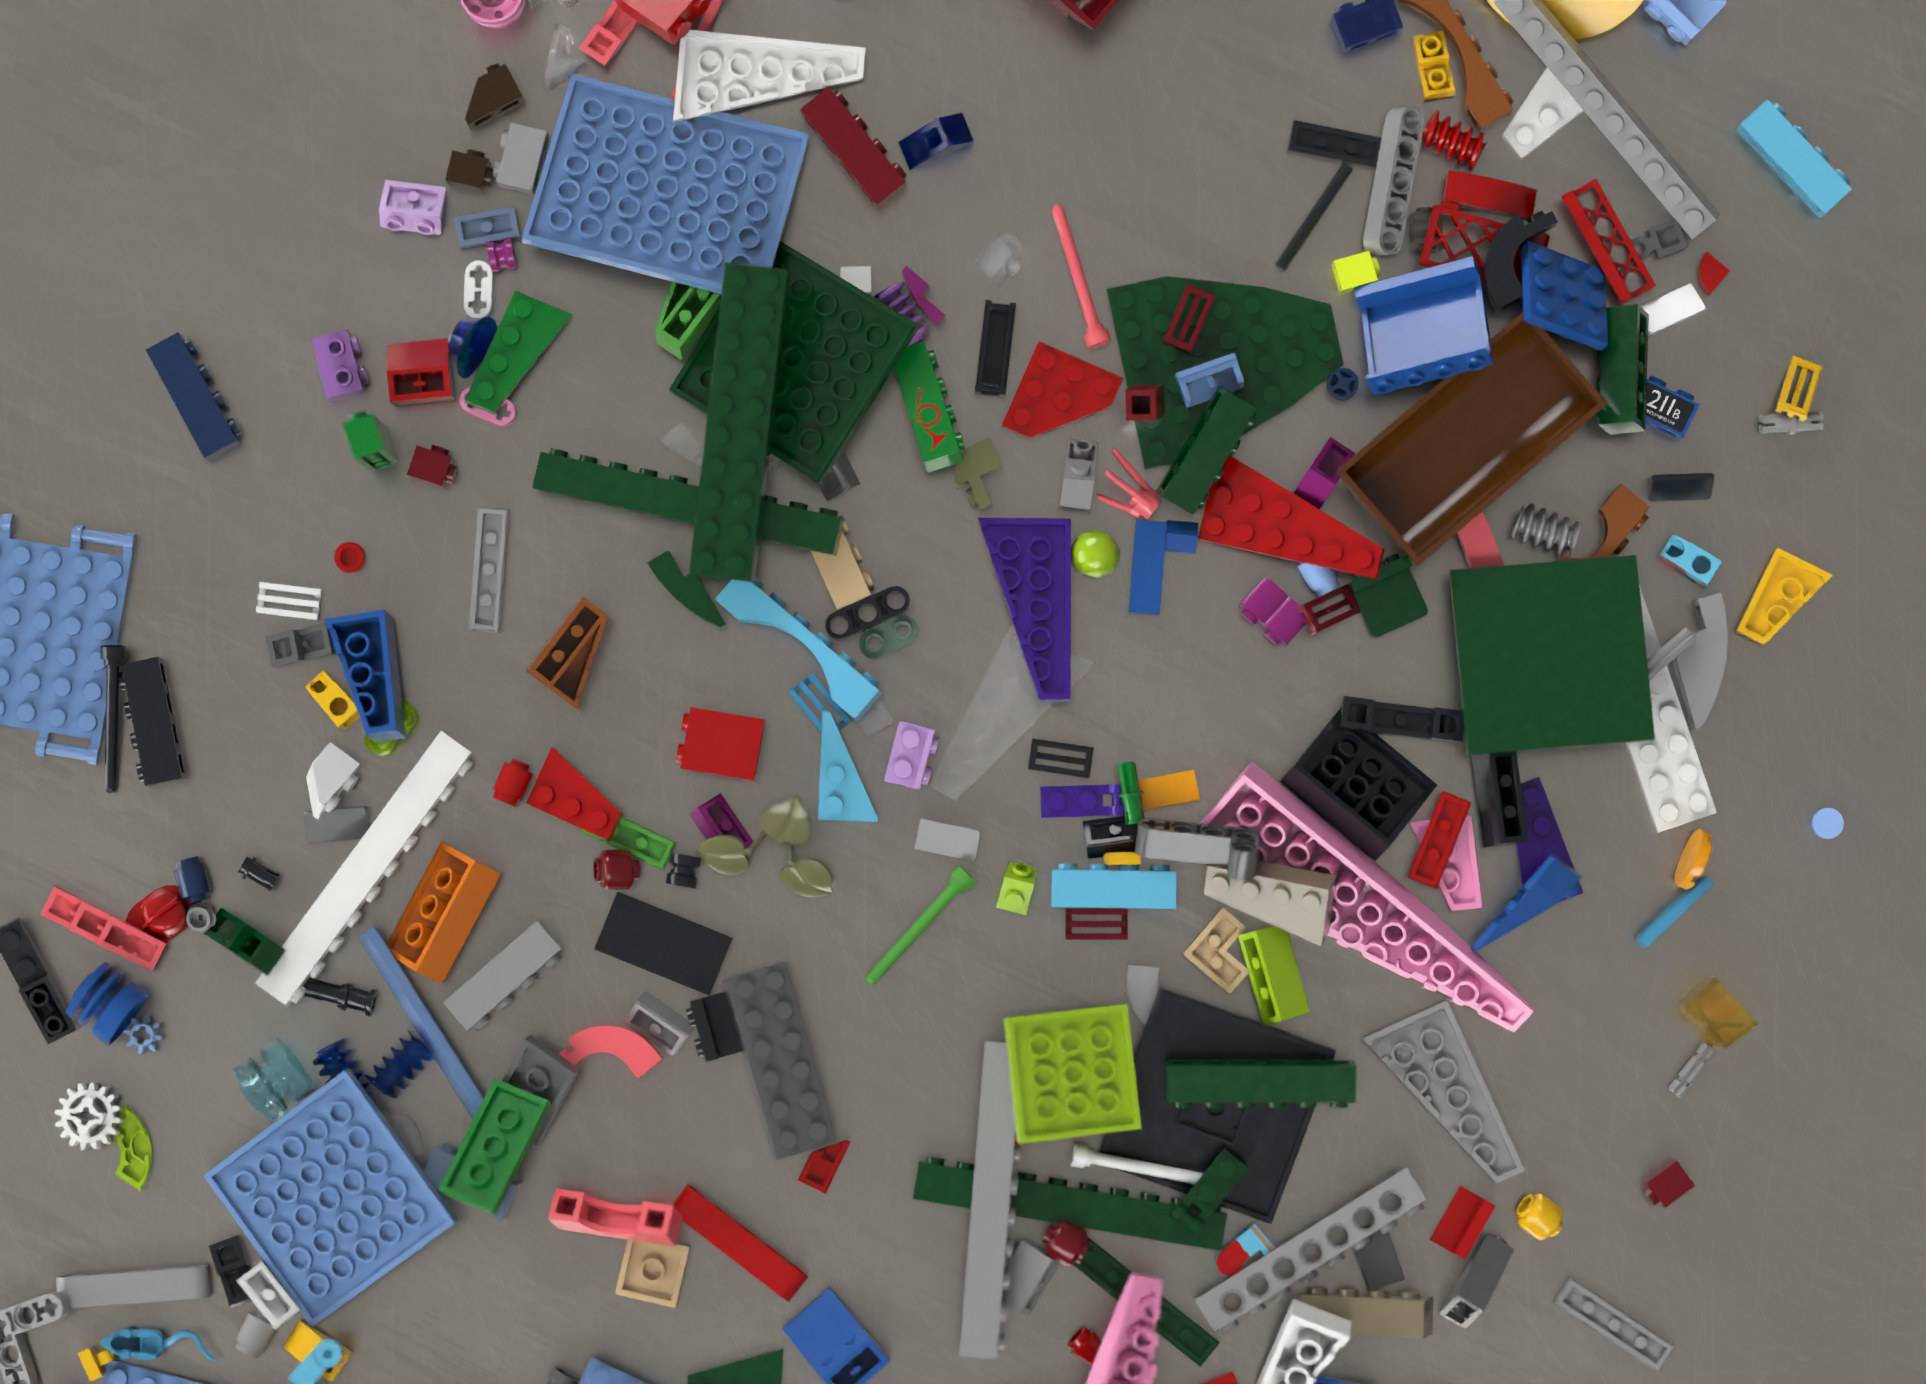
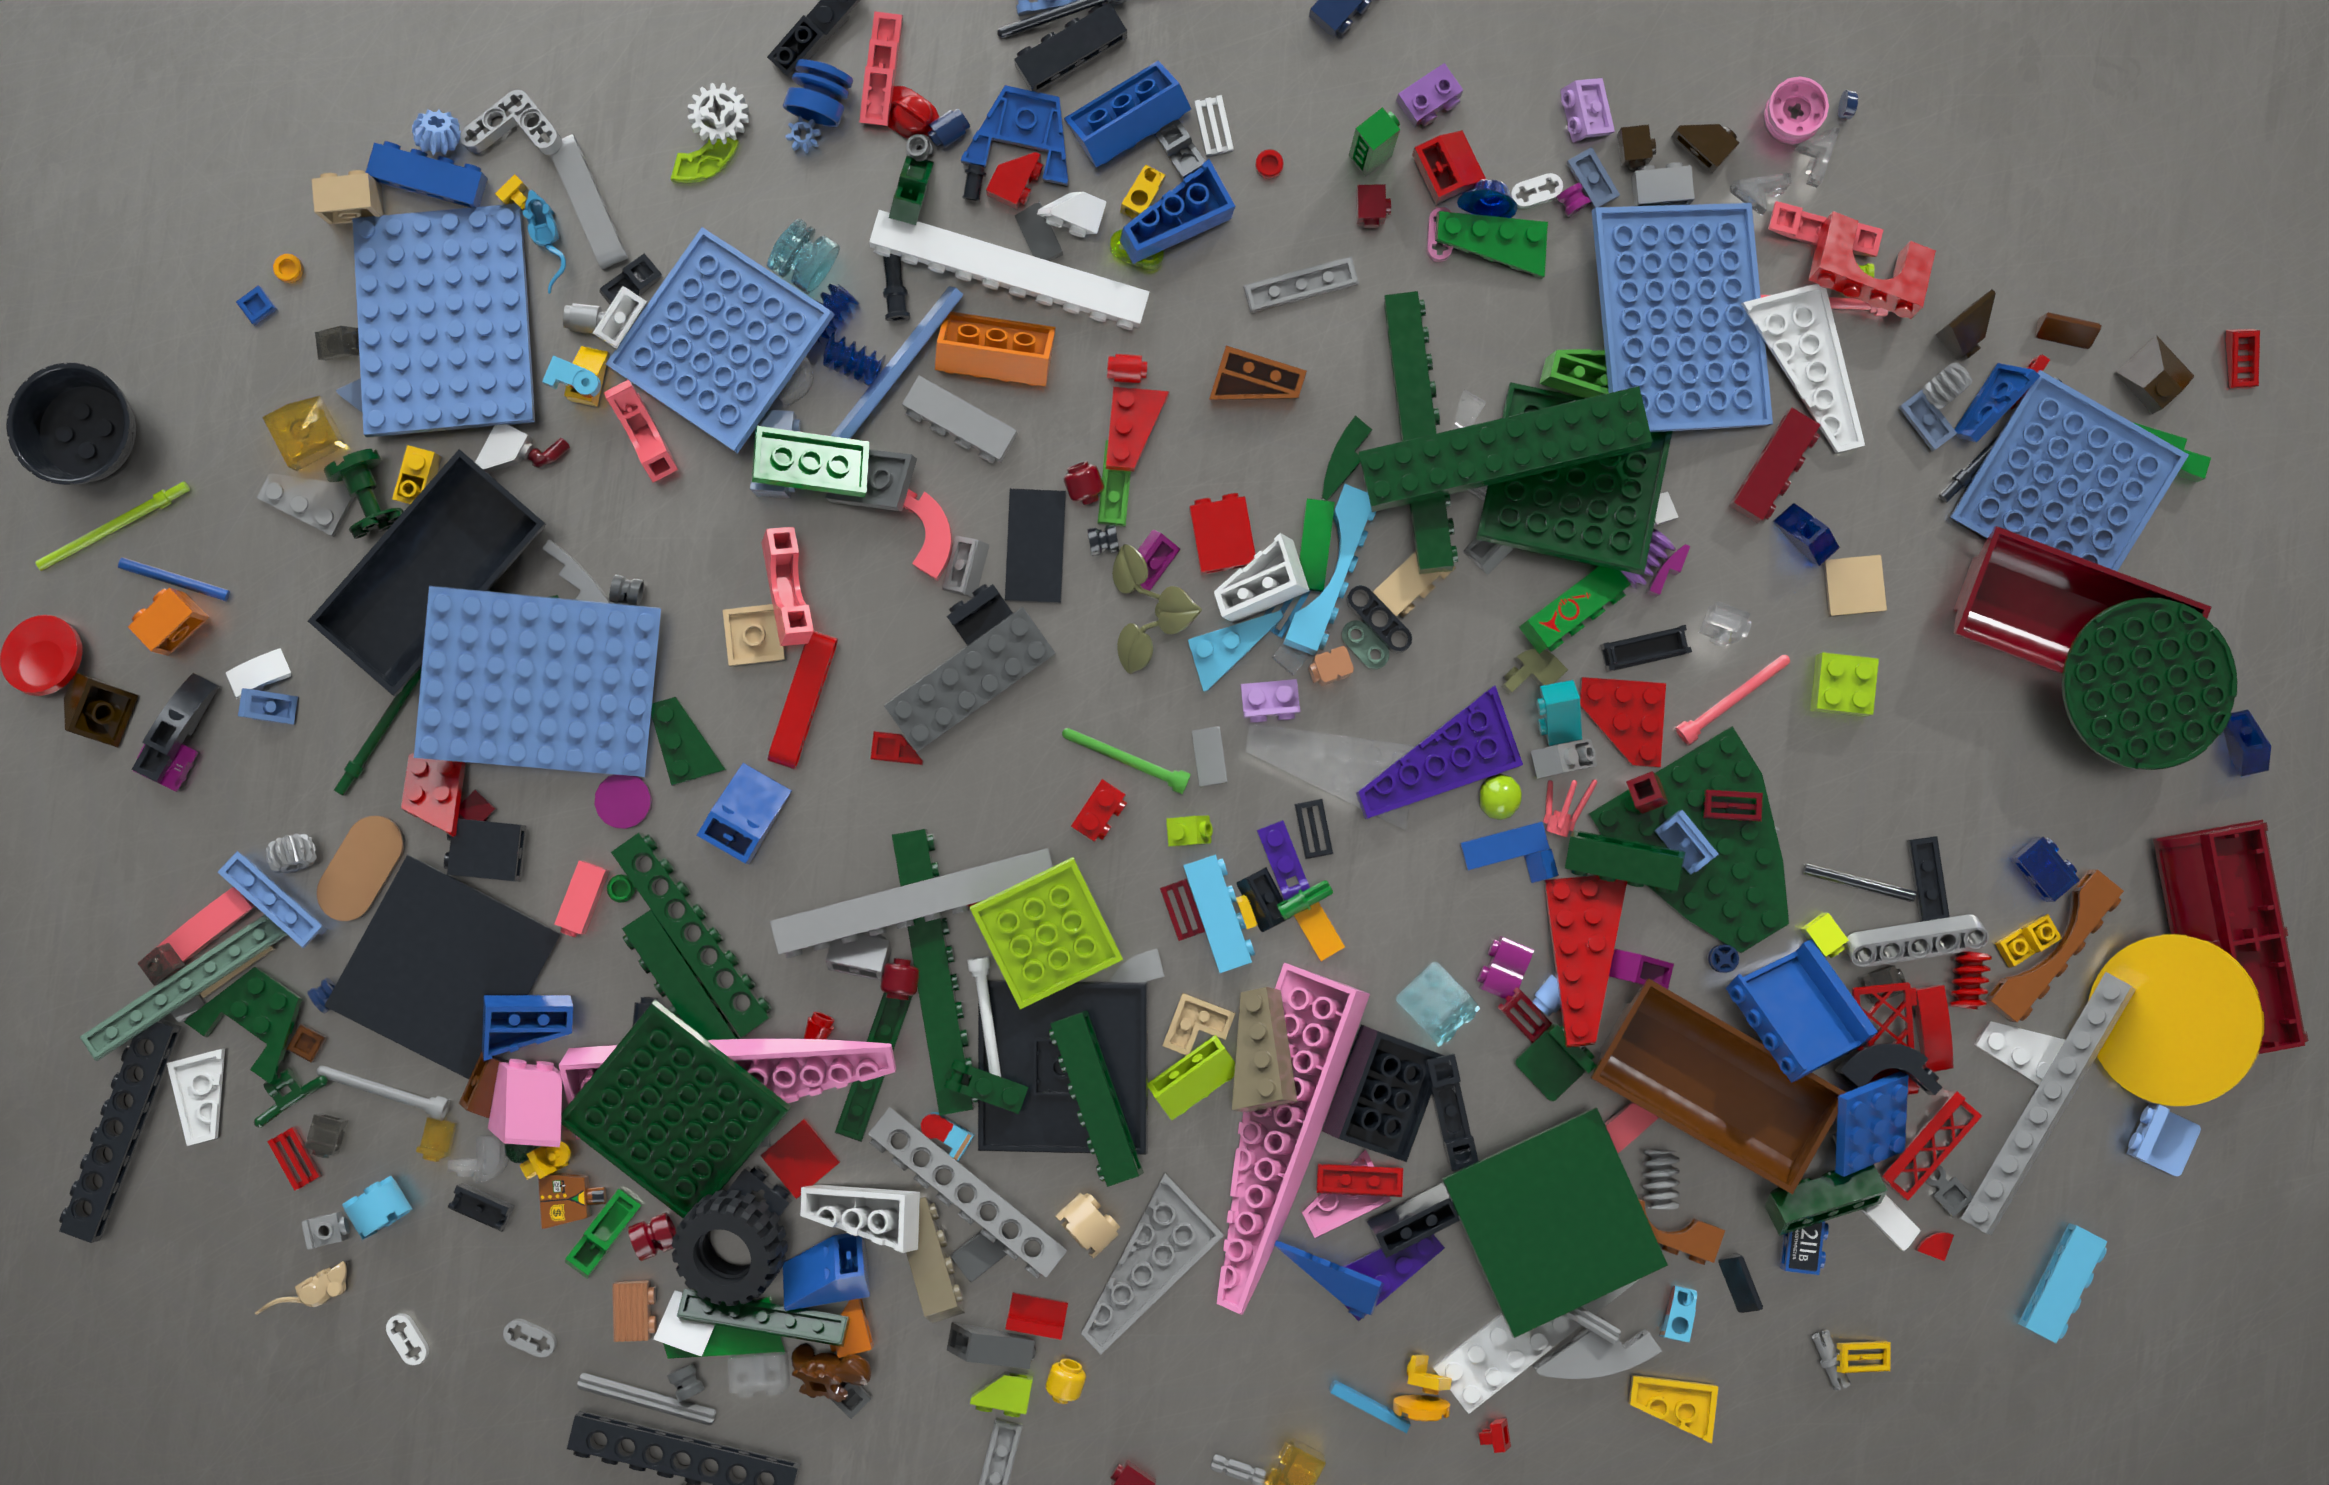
camera: 65 degrees right, 0 degrees up
beam [1135,818,1259,881] -> none
none -> coral arch [604,380,678,483]
none -> blue wing [961,85,1068,186]
none -> lime slope [970,1371,1033,1417]
none -> red slope [986,152,1044,210]
none -> tan brick [1055,1193,1120,1259]
none -> blue slope [1064,60,1191,167]
none -> red brick [1071,779,1127,842]
none -> white wedge [1214,533,1309,623]
none -> green slope [1299,498,1335,592]
none -> nougat brick [1308,646,1354,686]
none -> clear light blue bracket [1396,962,1480,1047]
none -> yellow bracket [1407,1355,1452,1395]
none -> red tile [1479,1418,1511,1453]
none -> teal brick [1536,680,1582,746]
none -> lime brick [1810,652,1879,717]
none -> tan tile [1823,555,1887,617]

